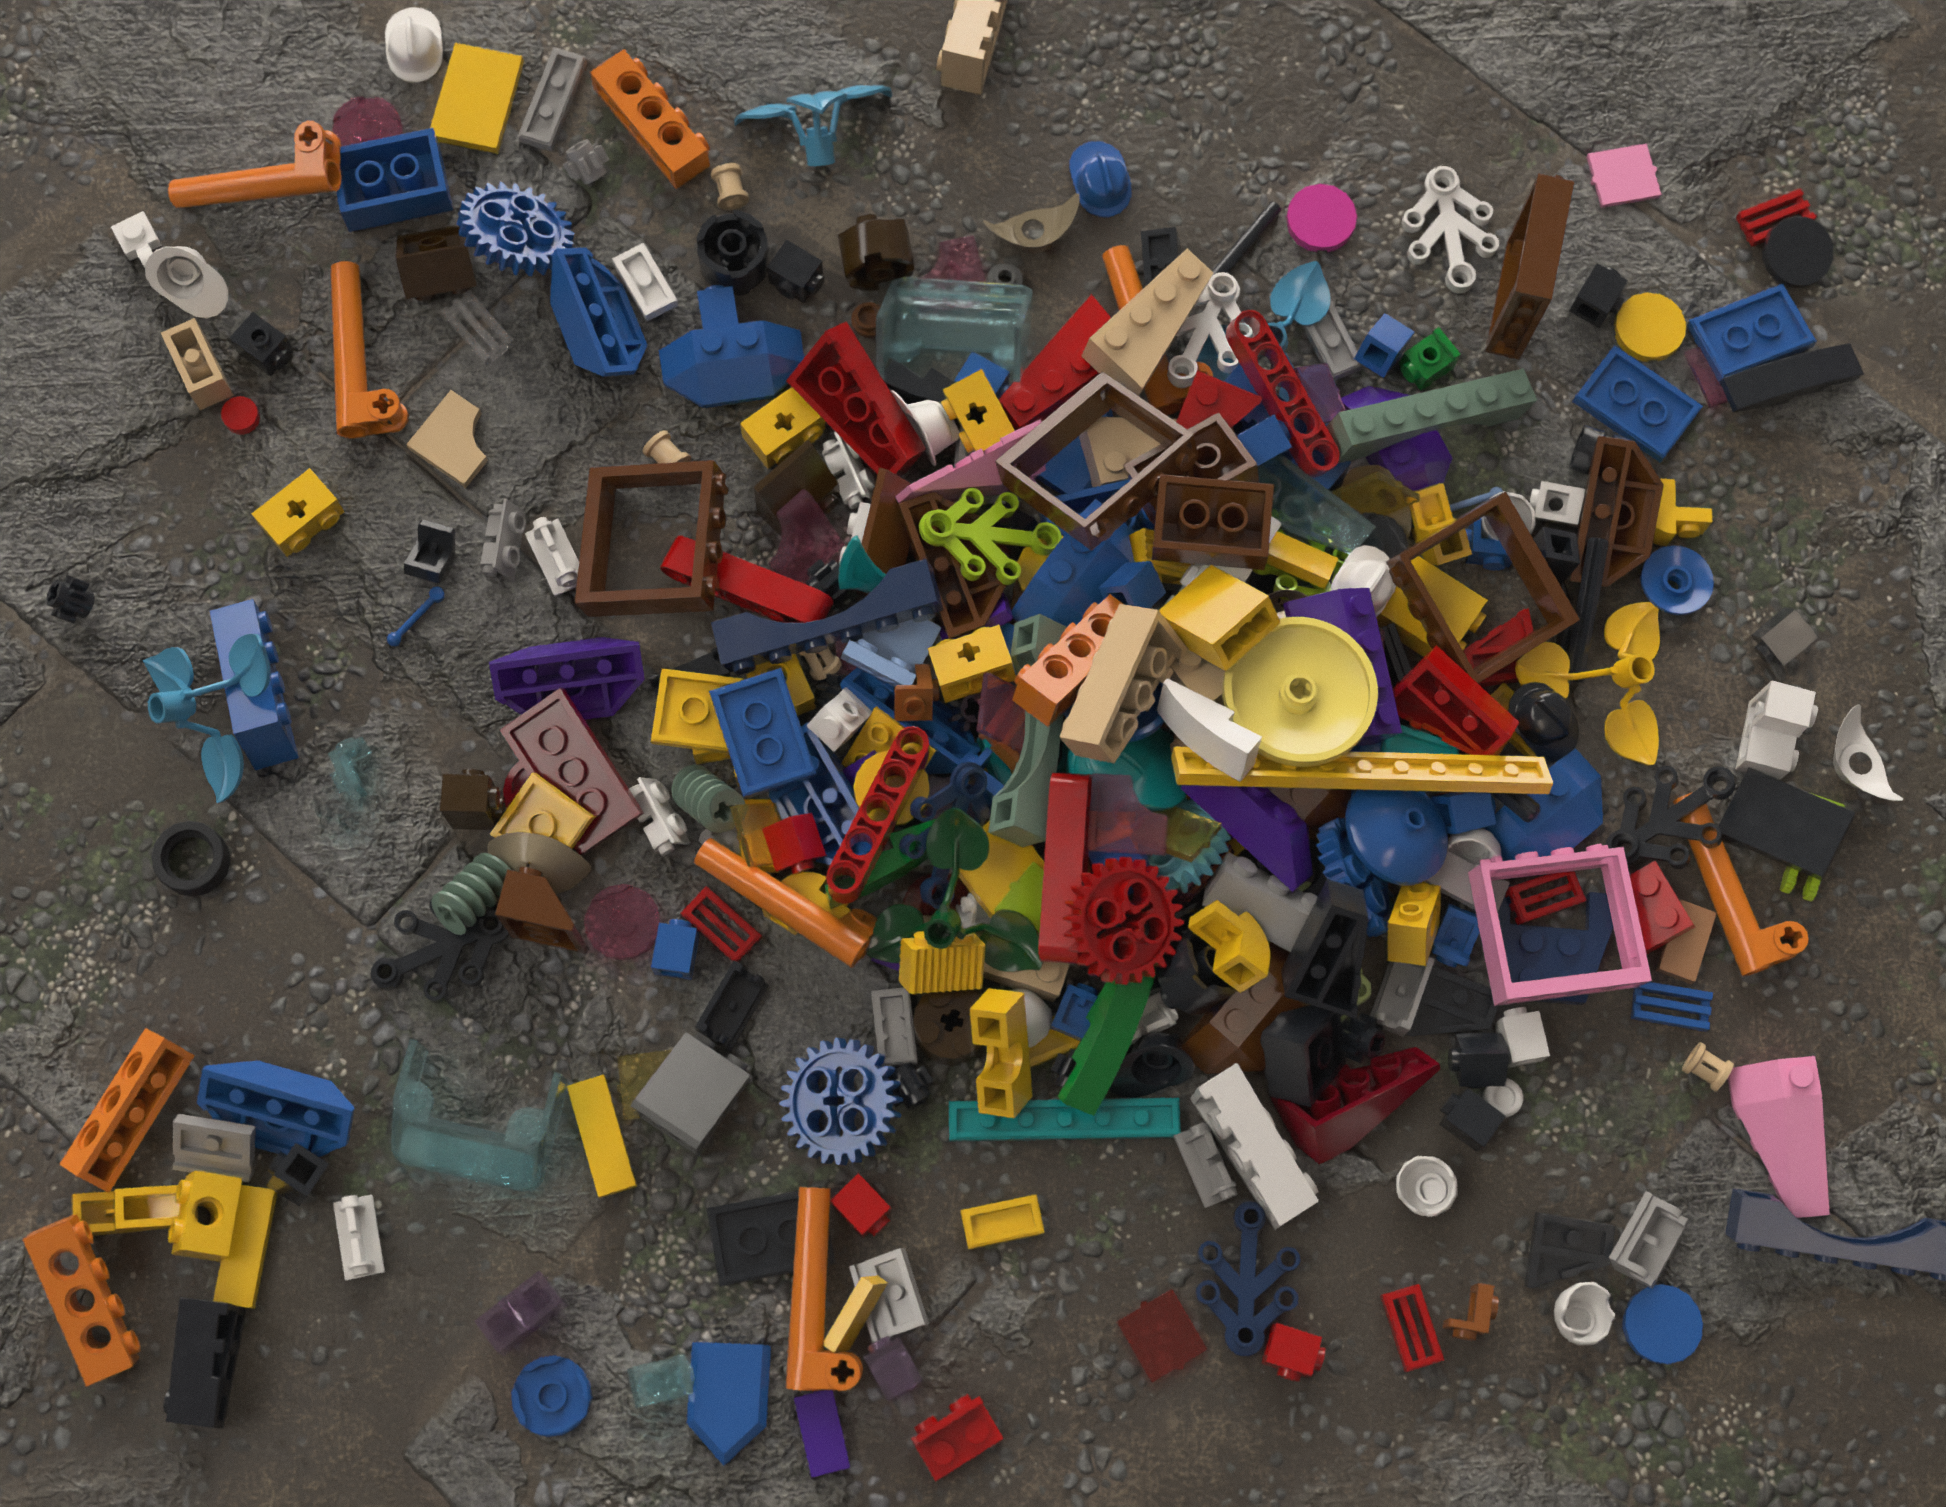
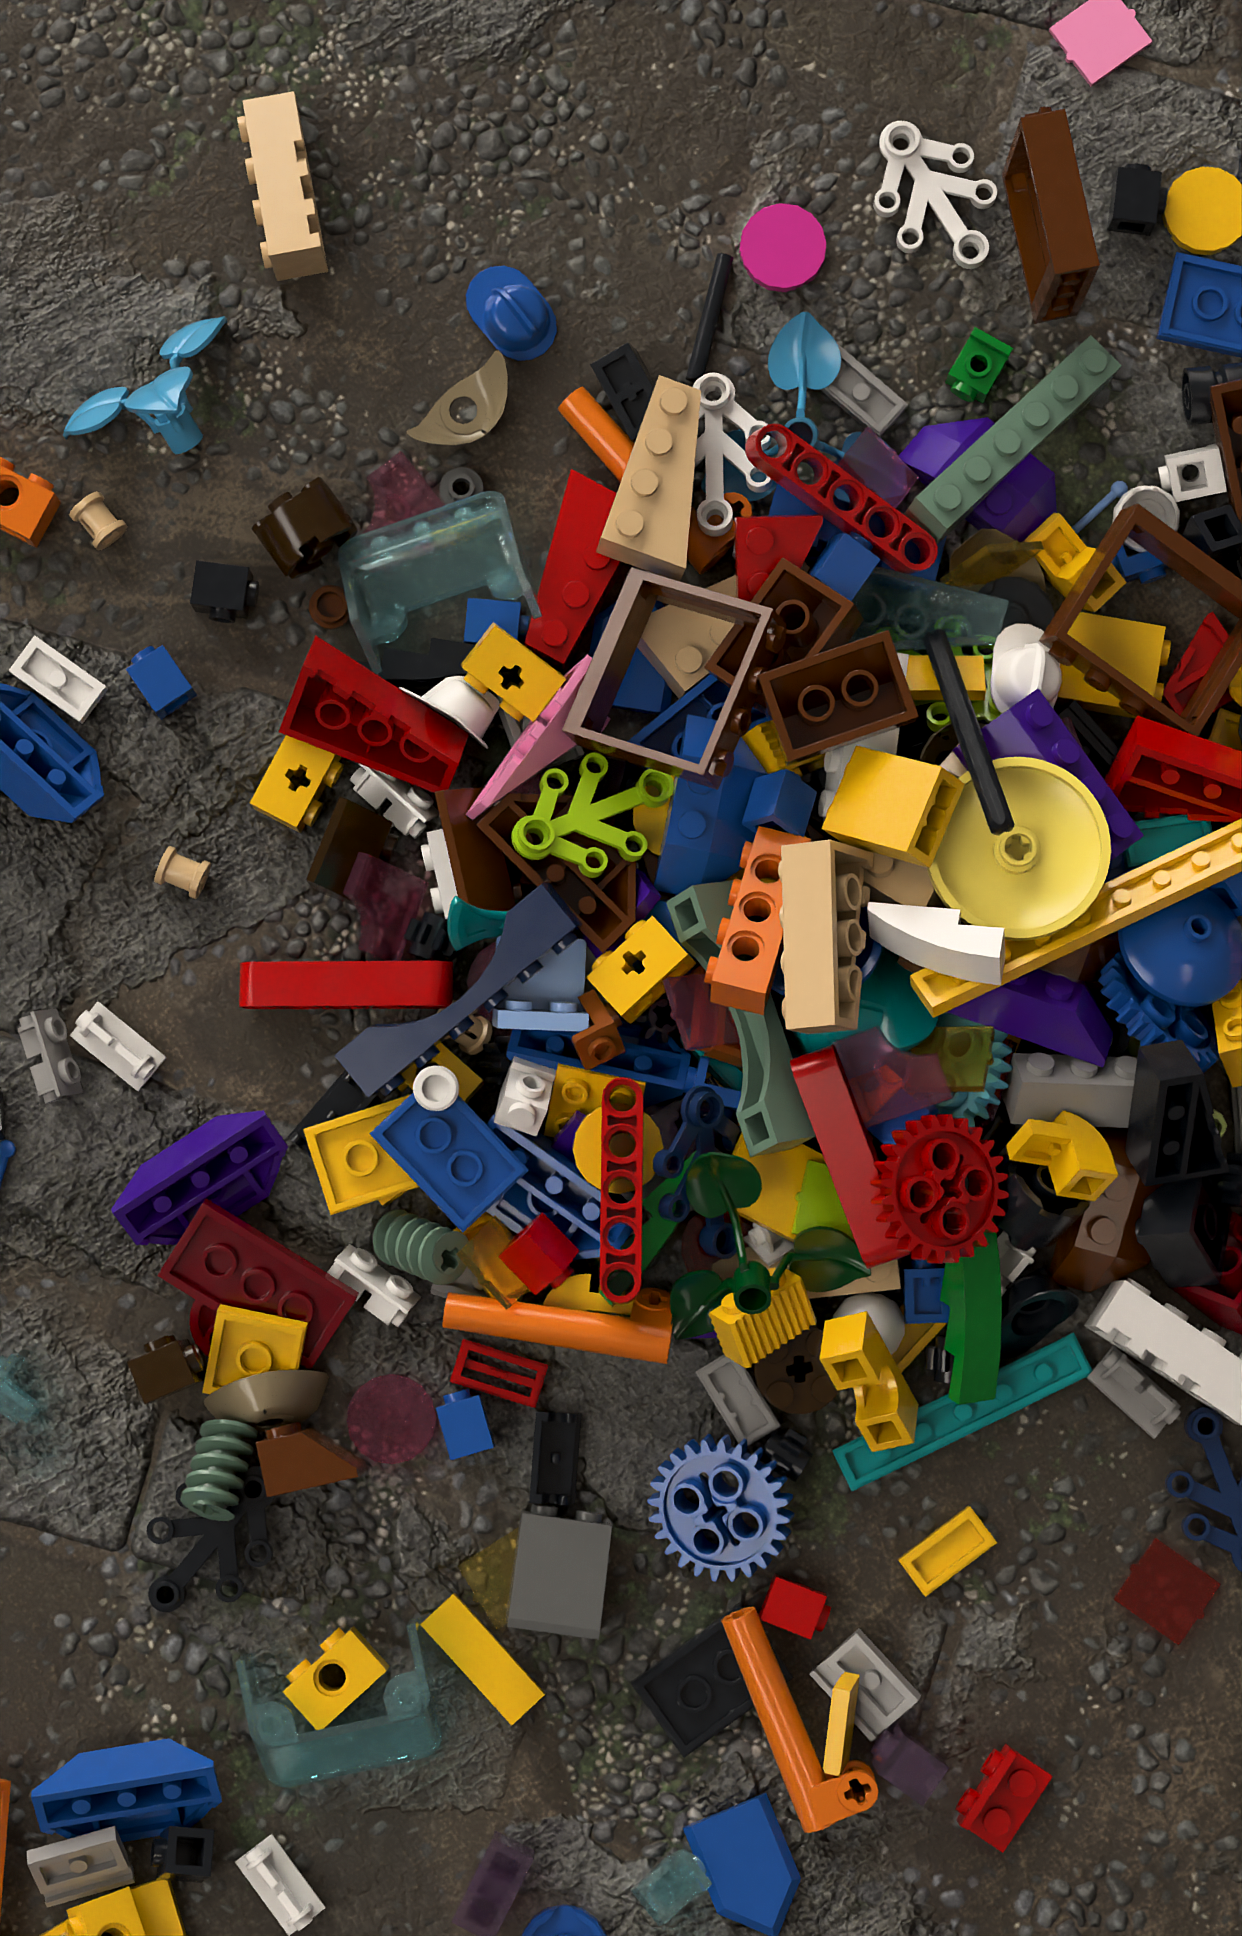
camera: 20 degrees left, 10 degrees up
reddish brown window [575,460,729,617] -> none
blue wedge [659,320,804,408] -> none
black brick [697,210,770,296] -> none
dark purple tile [794,1390,851,1478] -> none
blue brick [1354,313,1415,378] -> none
none -> yellow brick [283,1626,390,1733]
none -> white tile [413,1065,459,1111]
none -> black axle [923,629,1015,836]

